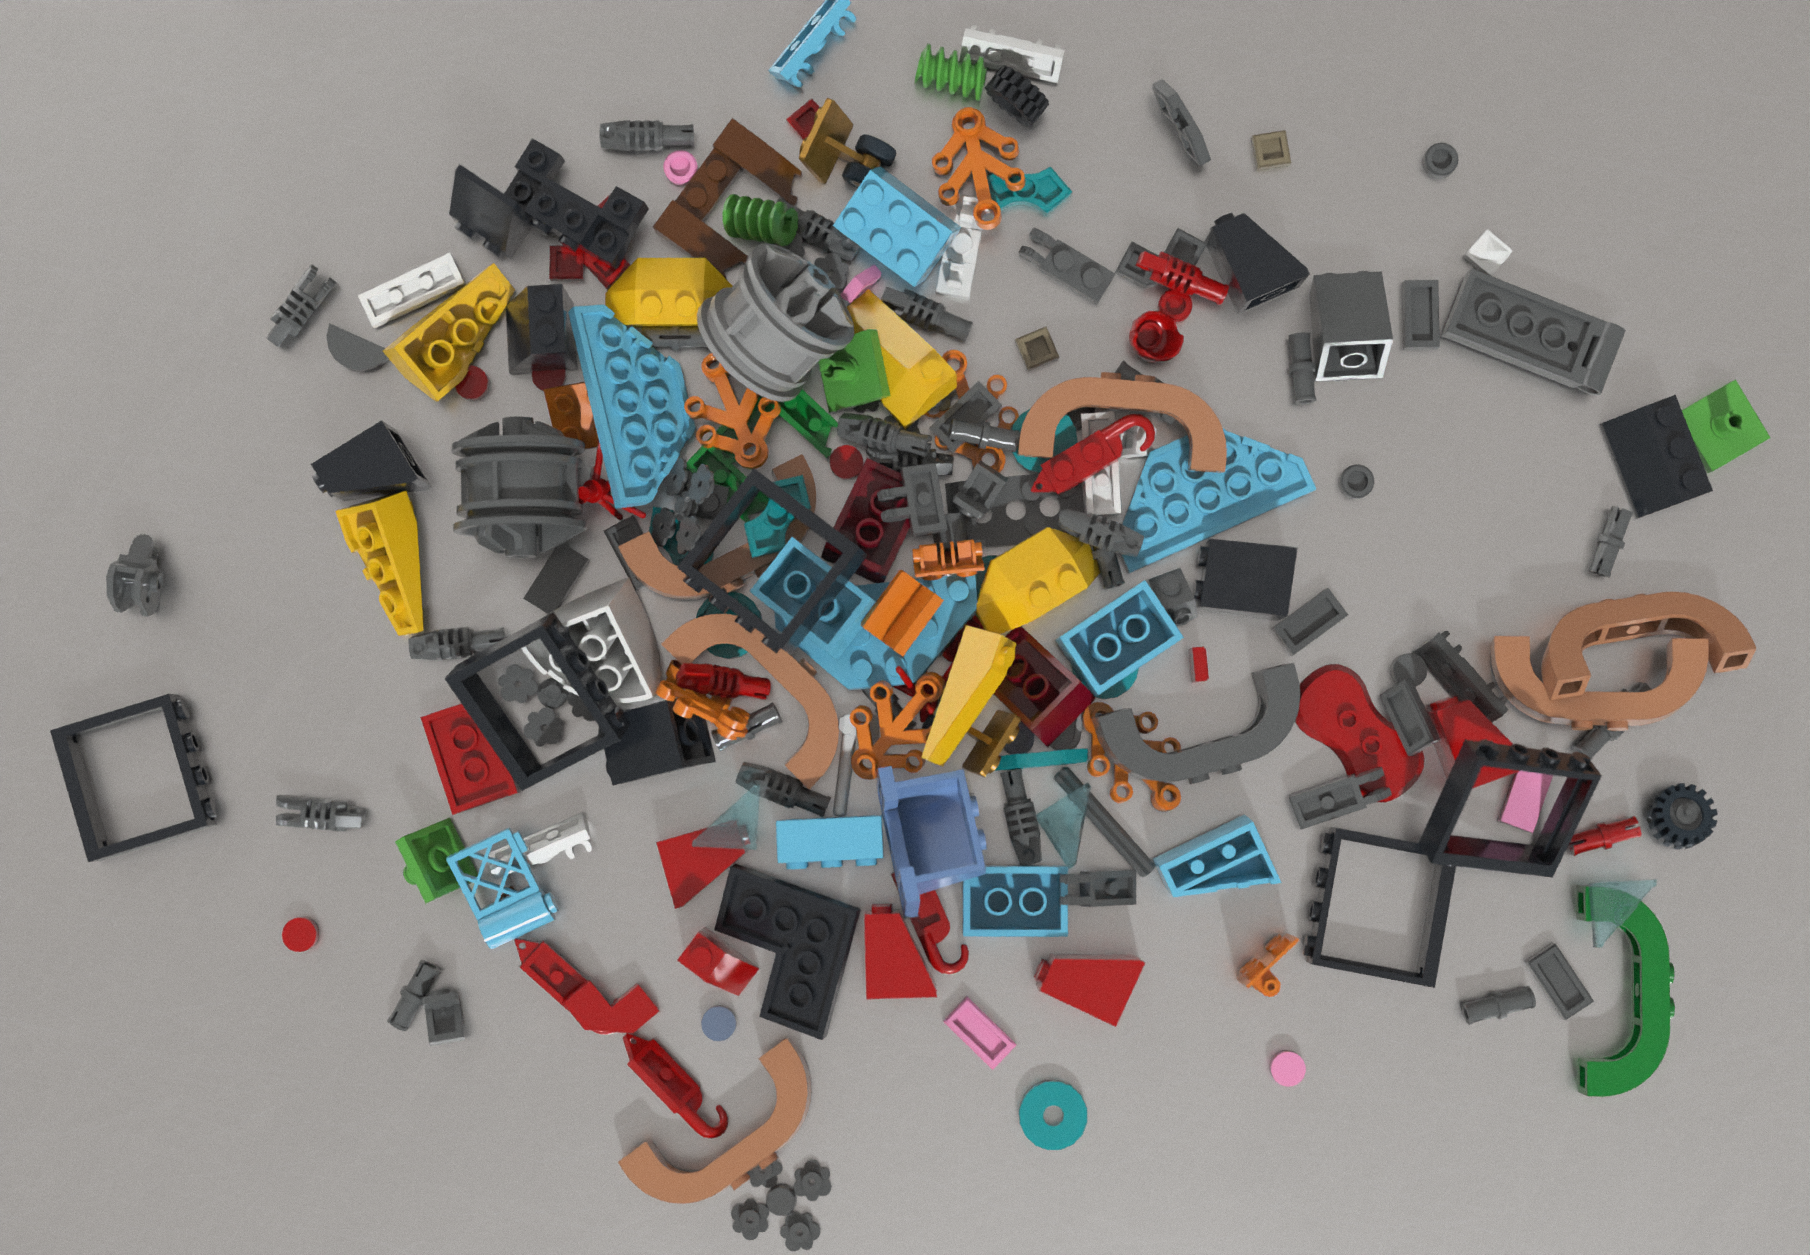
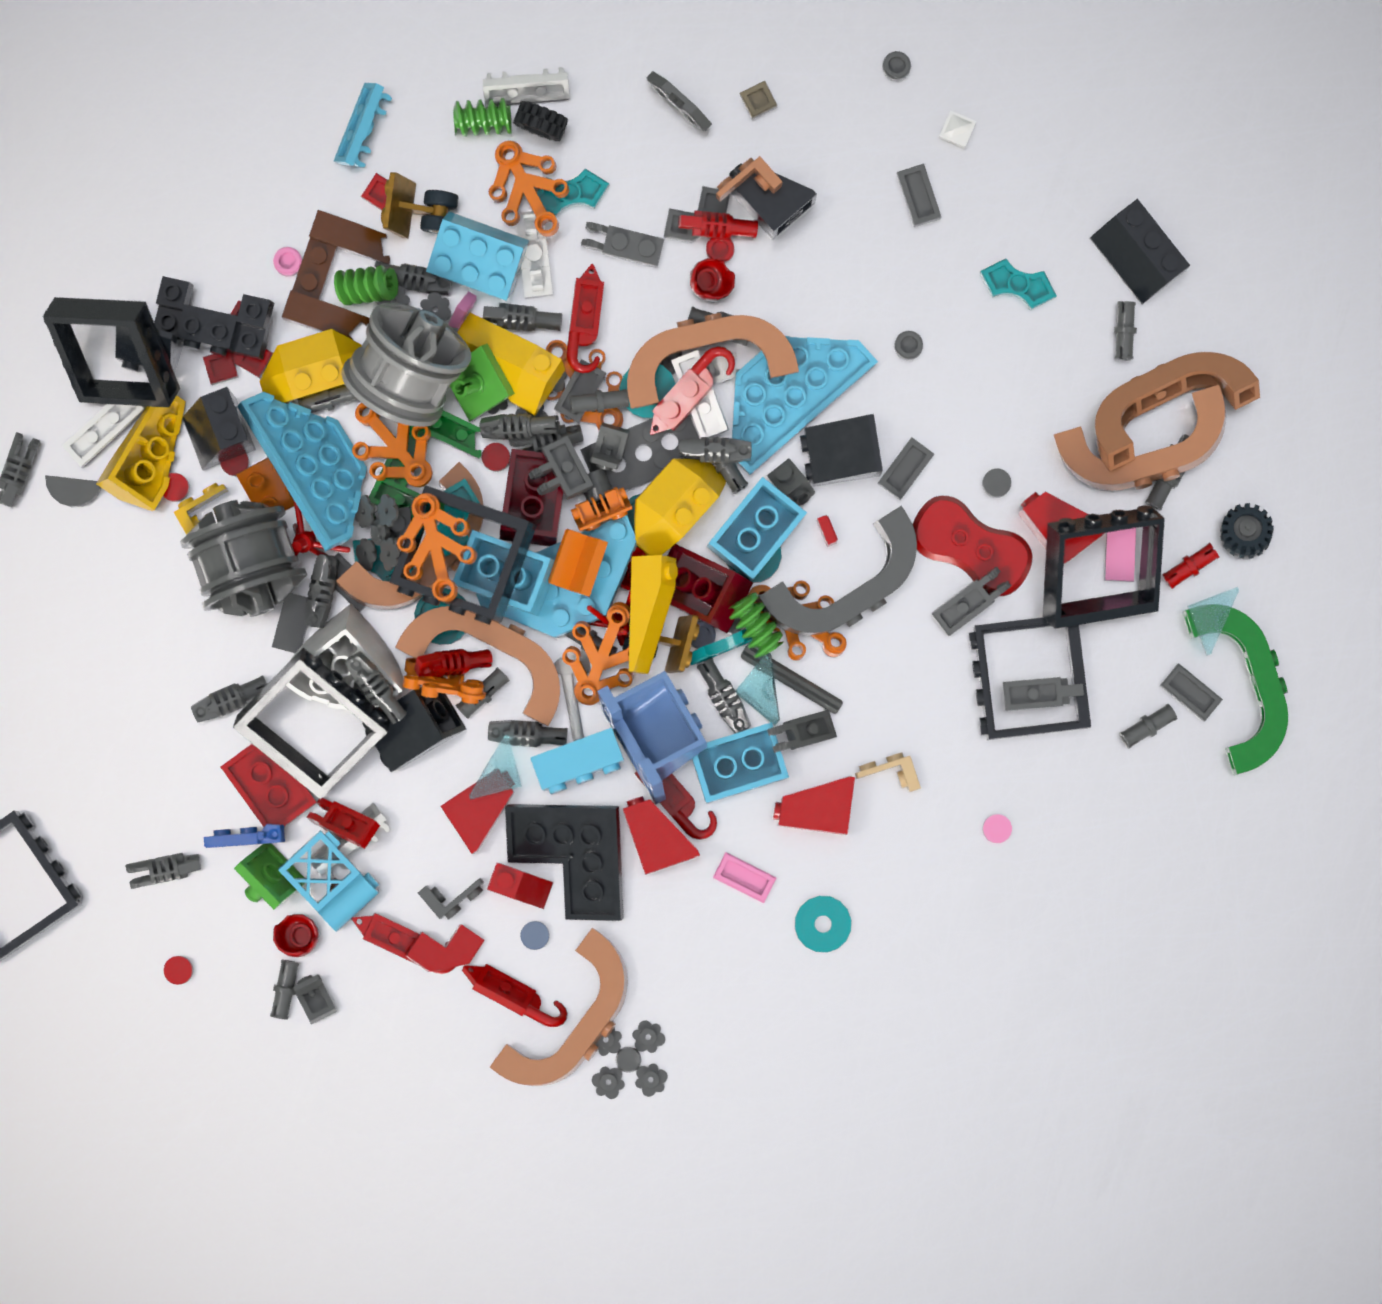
camera: 20 degrees left, 0 degrees up
black slope [311,420,432,501] -> none
yellow wedge [335,491,424,636] -> none
dark grey plant [498,664,595,747] -> none
dark grey hinge [599,120,694,151] -> none
dark tan tile [1015,326,1059,372] -> none
medium azure wedge [1152,814,1281,897] -> none
orange hinge [1237,933,1300,997] -> none
dark grey pin [1289,332,1316,404] -> none
dark grey slope [1310,271,1393,381] -> none
dark grey tile [1379,679,1440,756] -> none
dark grey plate [1414,631,1509,722] -> none
dark grey hinge [1441,269,1626,395] -> none
bright green tile [1682,379,1771,473] -> none
none -> black window [43,297,180,408]
none -> yellow bracket [174,483,228,535]
none -> hinge [203,824,285,848]
none -> red hair [273,914,319,957]
none -> dark grey hinge [304,554,339,628]
none -> red hinge [306,798,380,849]
none -> dark grey hinge [345,651,407,724]
none -> orange plant [397,493,477,602]
none -> dark grey bracket [418,878,485,920]
none -> red plate [566,264,604,373]
none -> nougat bracket [716,156,782,201]
none -> bright green piece [728,593,784,658]
none -> tan bracket [855,752,921,792]
none -> teal tile [980,258,1057,310]
none -> dark grey hinge [1003,677,1084,711]

